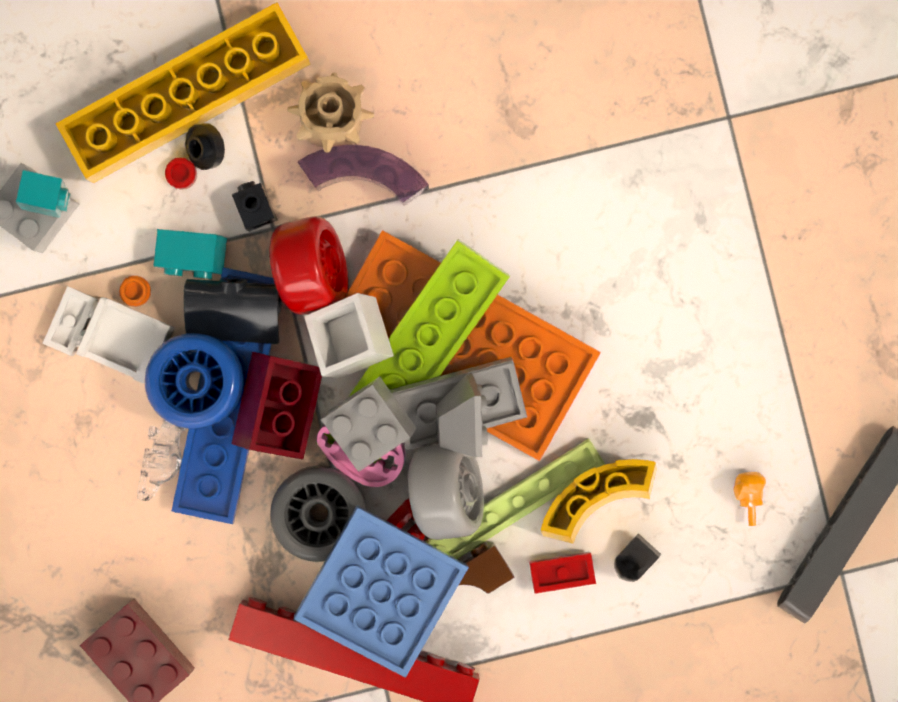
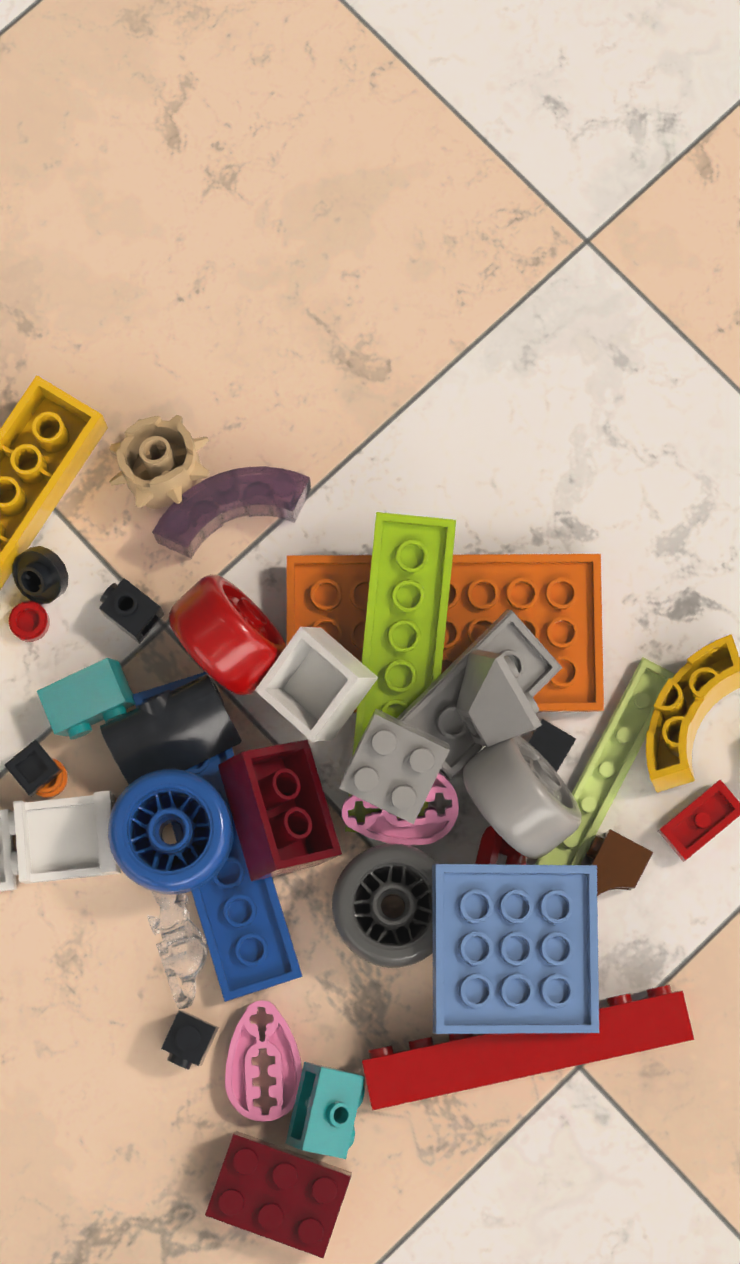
camera: 30 degrees left, 10 degrees down
none -> black tile [4,739,62,797]
none -> black brick [161,1010,219,1070]
none -> bright pink piece [225,1001,302,1122]
none -> teal brick [285,1062,365,1159]
none -> black tile [528,719,576,772]

